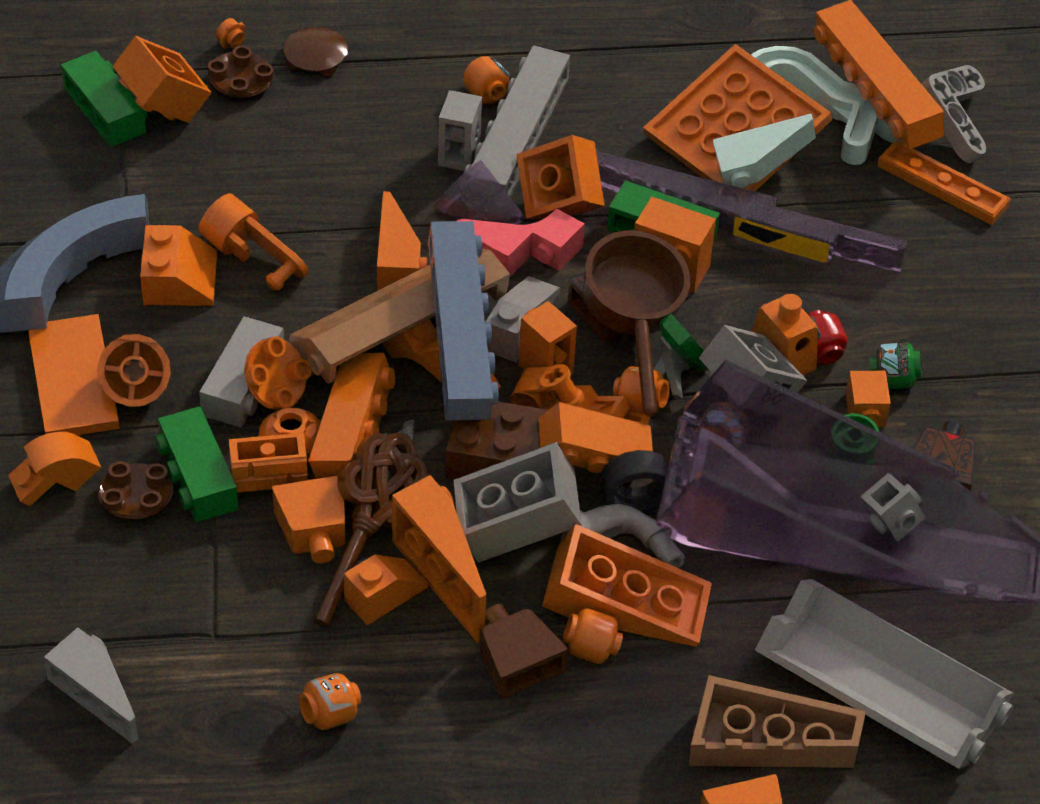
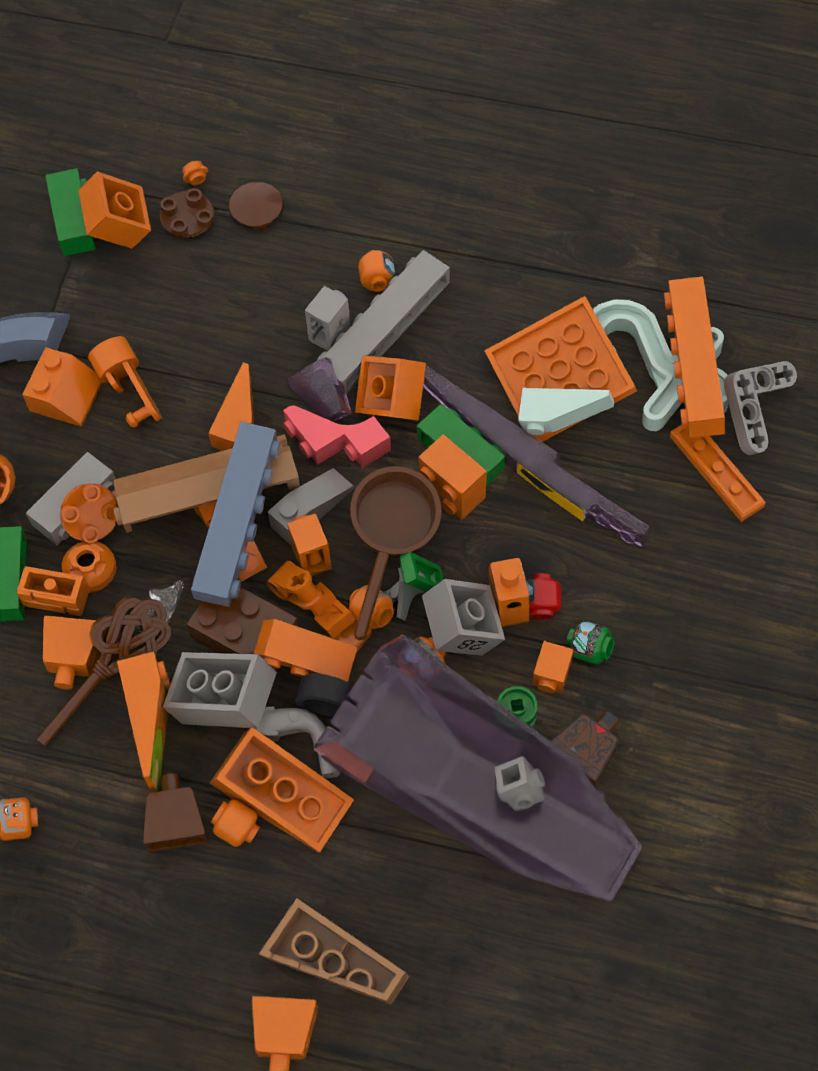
camera: 25 degrees right, 15 degrees up
orange brick [308,353,395,479] -> none
orange slope [344,554,428,626] -> none
light grey panel [755,579,1013,769] -> none

